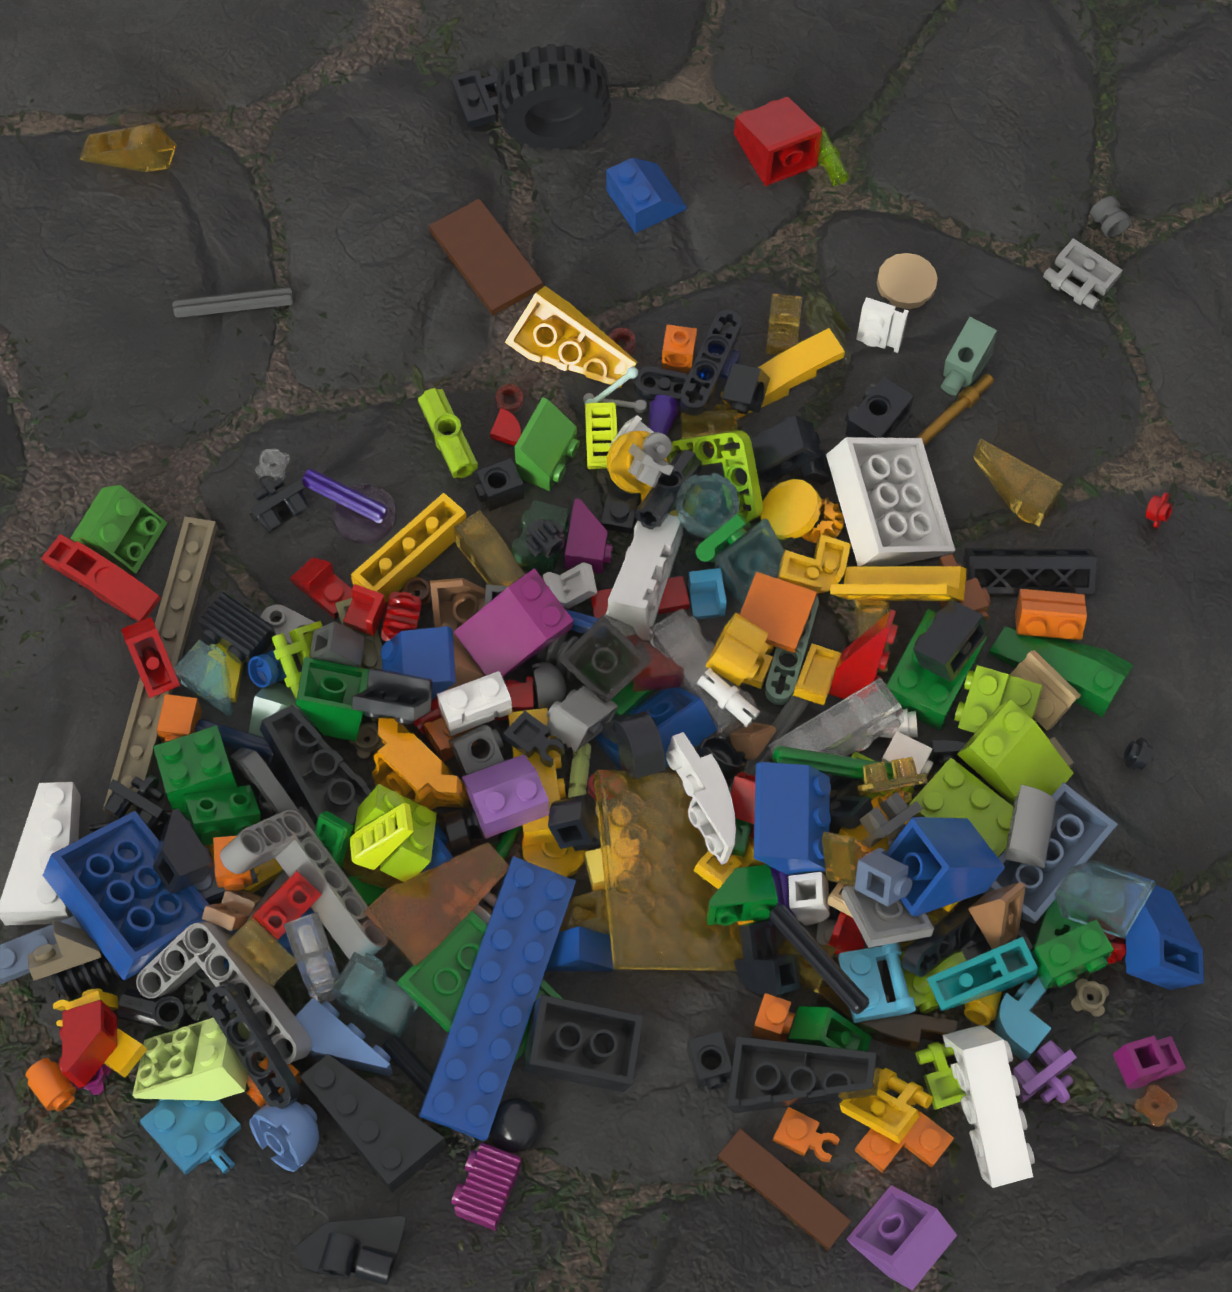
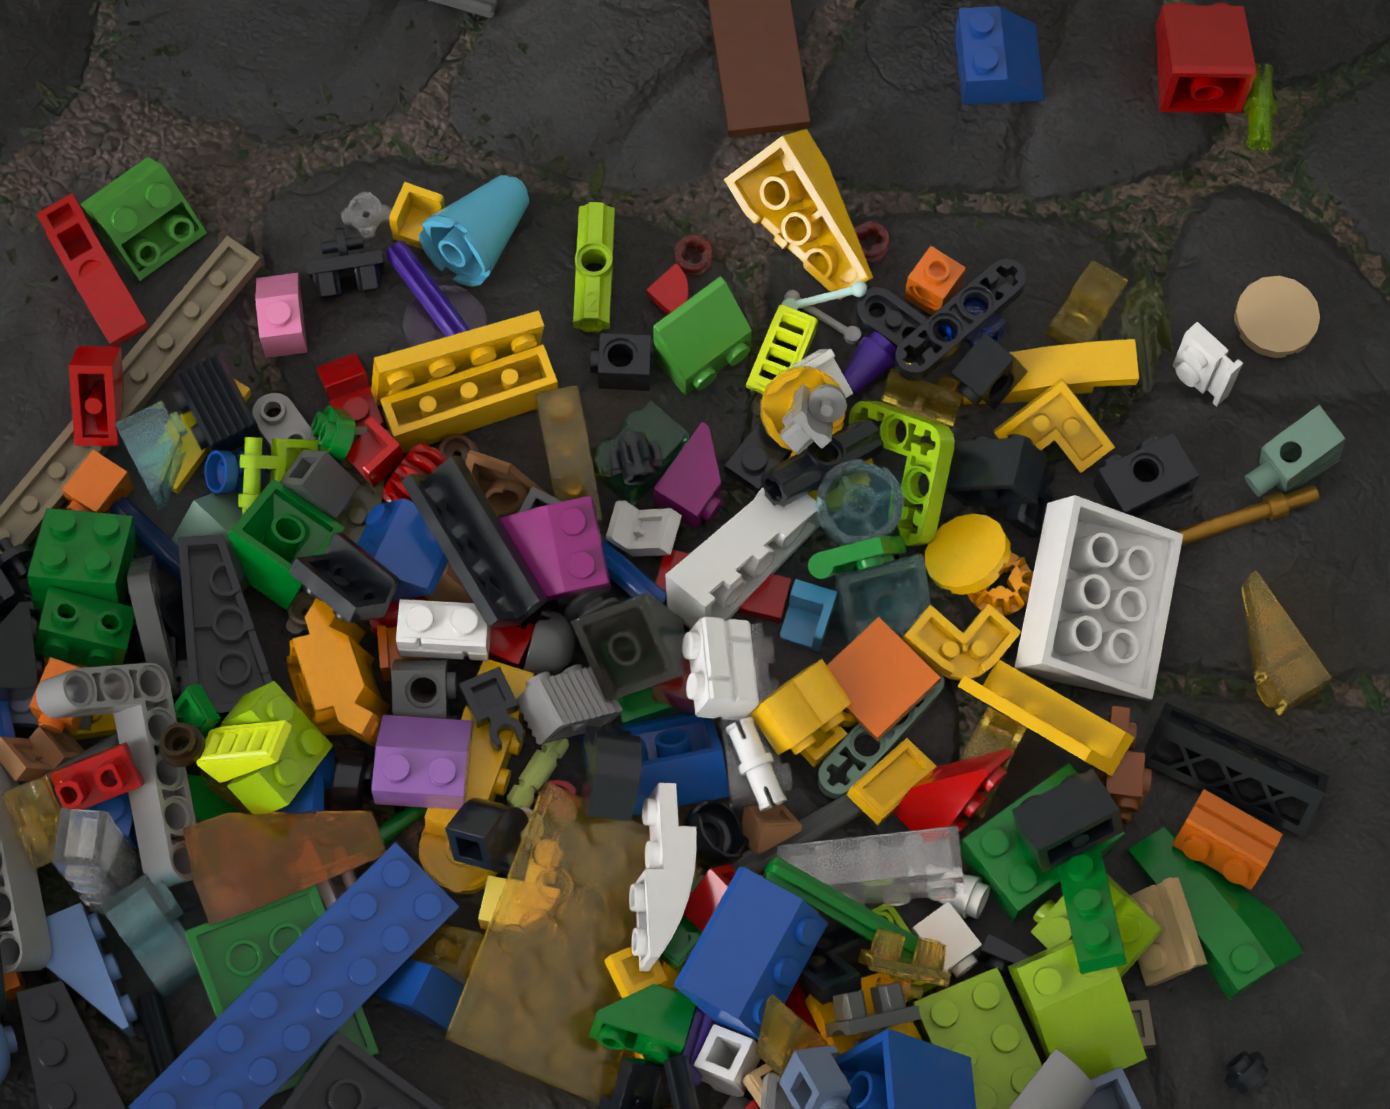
camera: 25 degrees right, 5 degrees up
none -> dark brown plate [159,722,205,767]
none -> bright pink slope [255,273,308,358]
none -> green plate [310,405,355,461]
none -> yellow plate [371,310,544,406]
none -> yellow panel [389,182,445,249]
none -> black fence [401,456,548,627]
none -> medium azure cone [419,175,529,287]
none -> white brick [682,616,759,721]
none -> yellow plate [994,378,1115,473]
none -> green plate [1057,850,1127,974]

